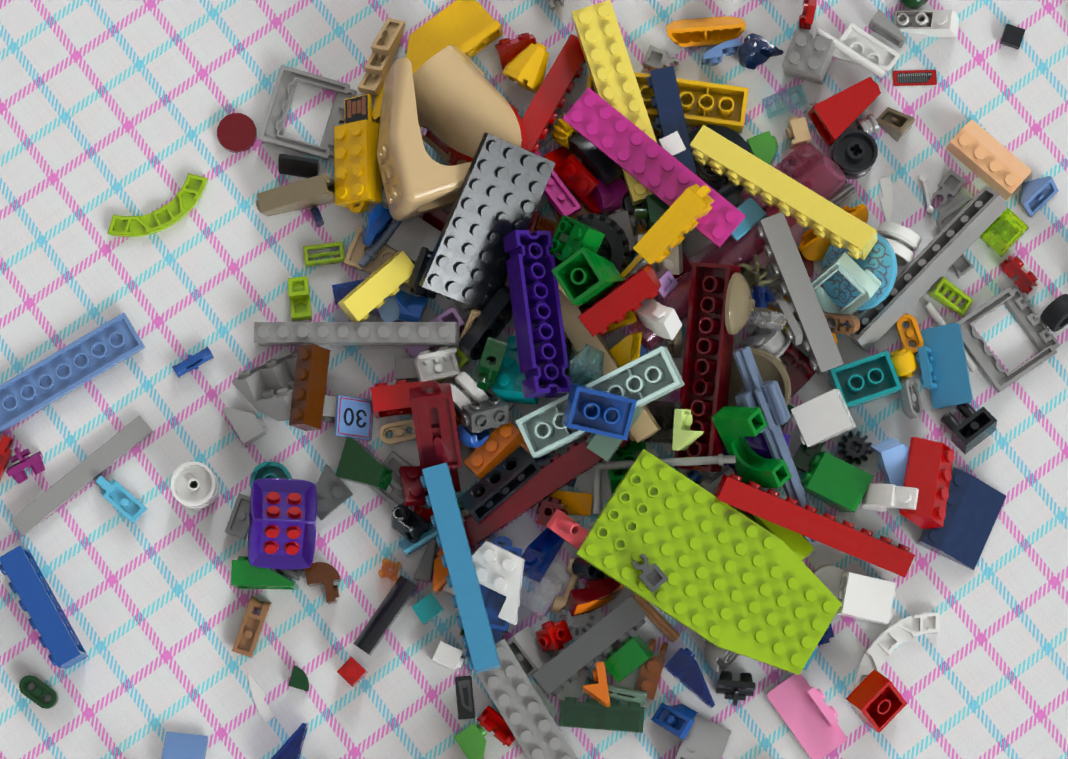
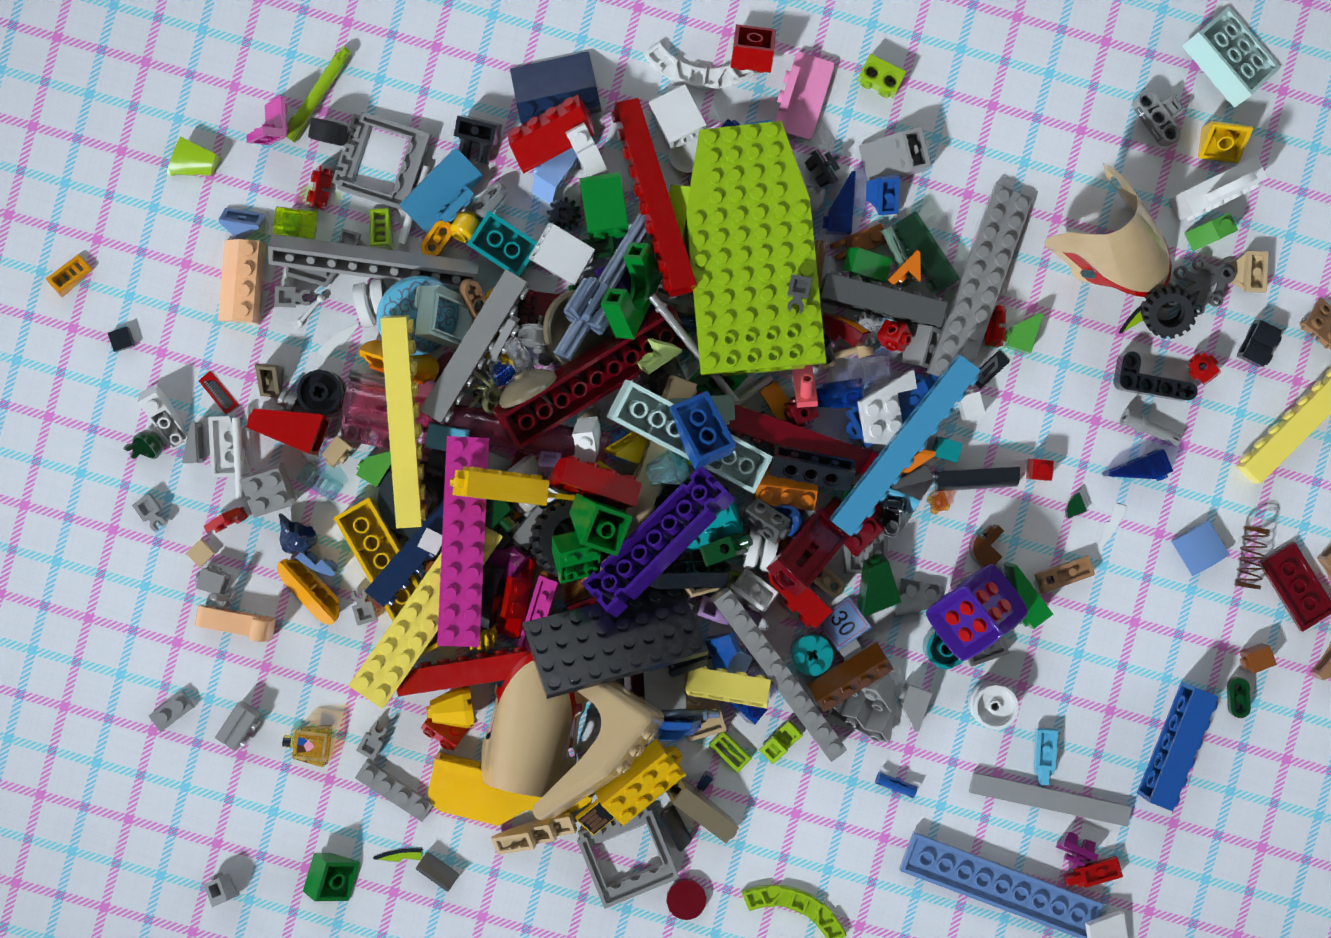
camera: 125 degrees left, 10 degrees up
none -> teal brick [791,632,833,676]
none -> dark orange brick [1239,643,1277,673]

